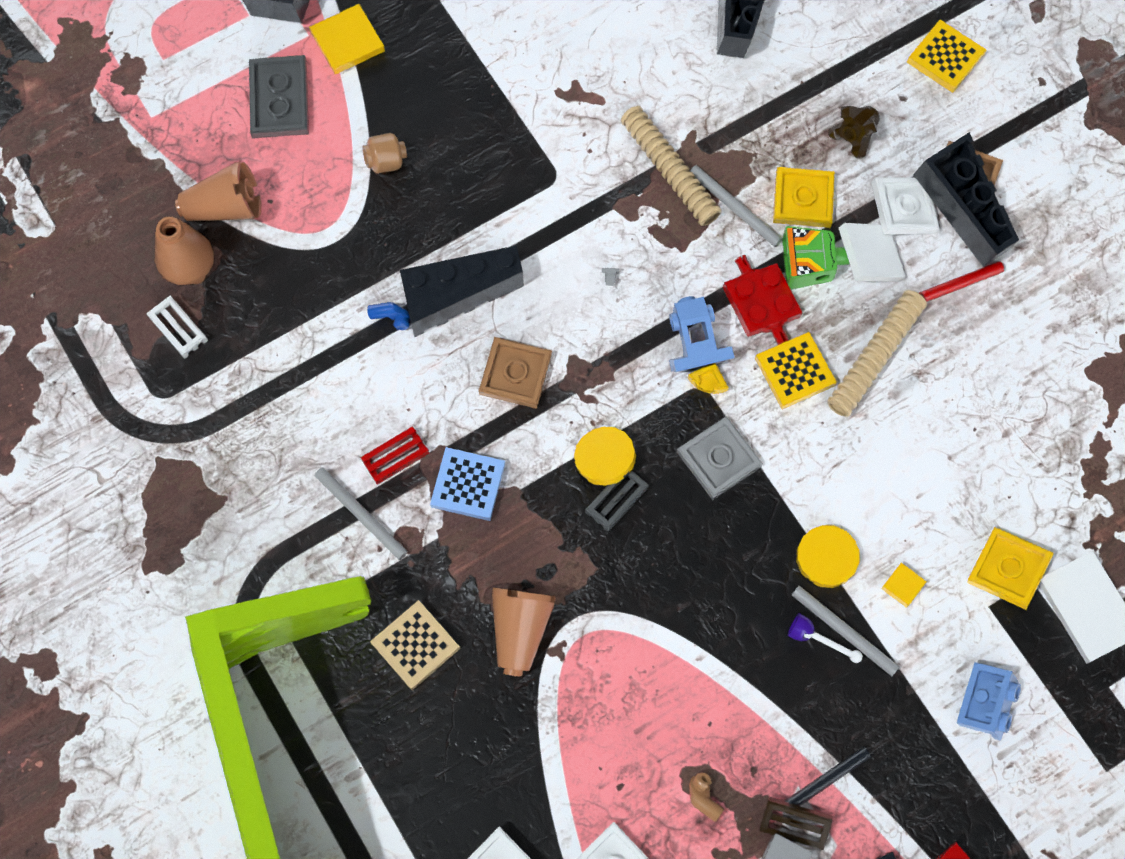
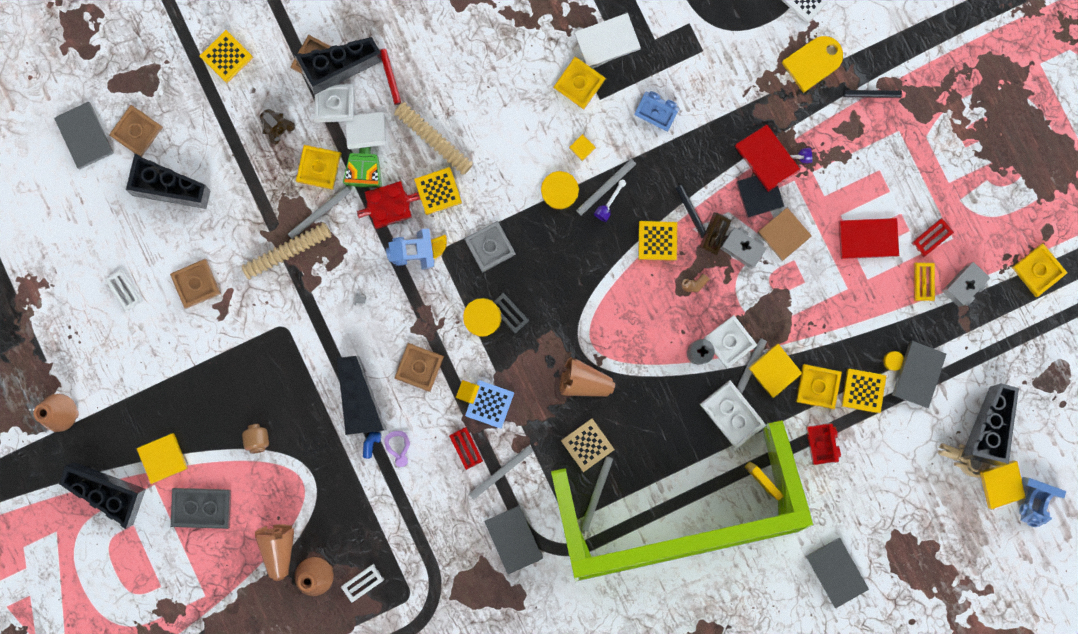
camera: 80 degrees left, 15 degrees up
none -> medium nougat tile [170,259,221,309]
none -> lavender piece [384,431,410,467]
none -> yellow tile [456,380,480,404]
none -> dark grey tile [484,505,543,575]
none -> light grey bar [580,456,613,532]
none -> yellow tile [638,221,678,261]
none -> dark grey piece [686,339,715,365]

